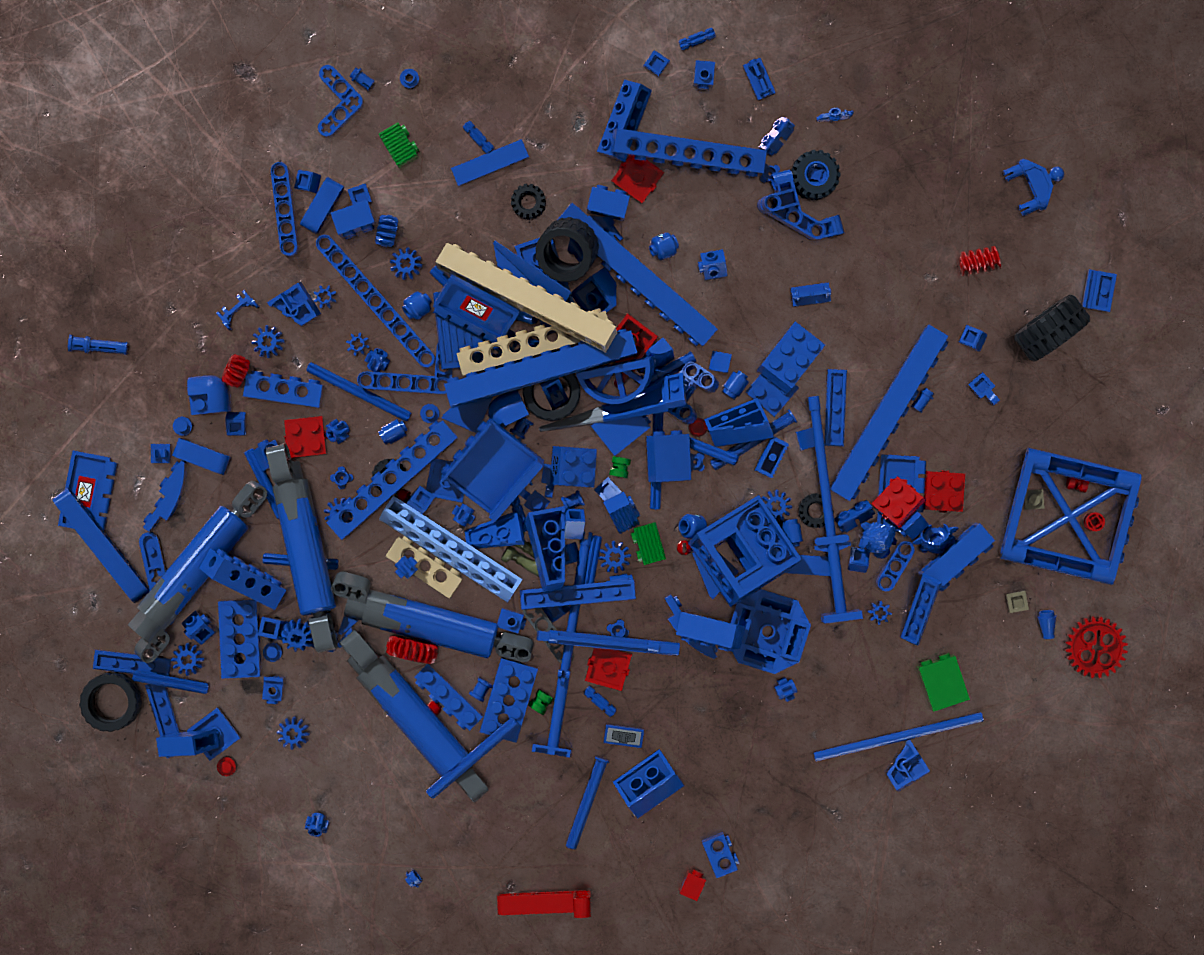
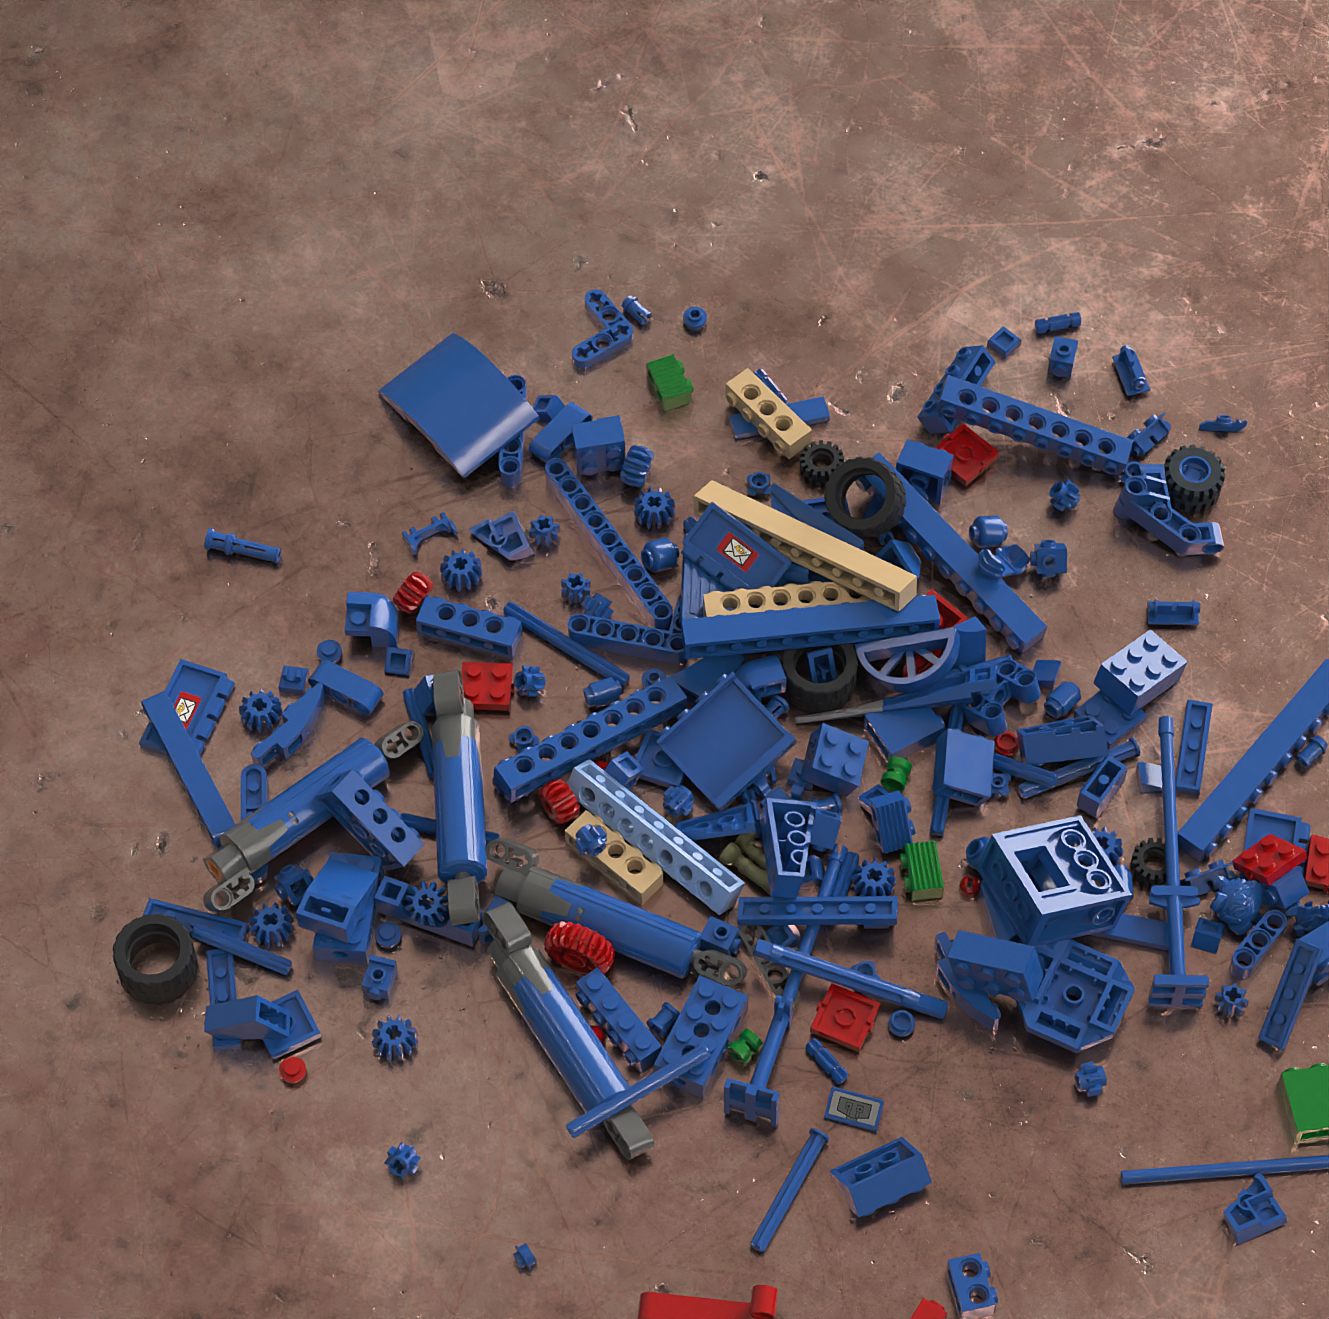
camera: 10 degrees right, 30 degrees down
none -> blue gear [239,689,283,734]
none -> blue slope [296,858,379,943]
none -> blue slope [378,333,540,478]
none -> red gear [539,779,580,824]
none -> tan brick [725,368,812,459]
none -> blue plate [747,472,771,496]
none -> blue plate [888,1010,915,1037]
none -> blue piece [978,544,1030,578]
none -> blue gear [1049,479,1080,512]

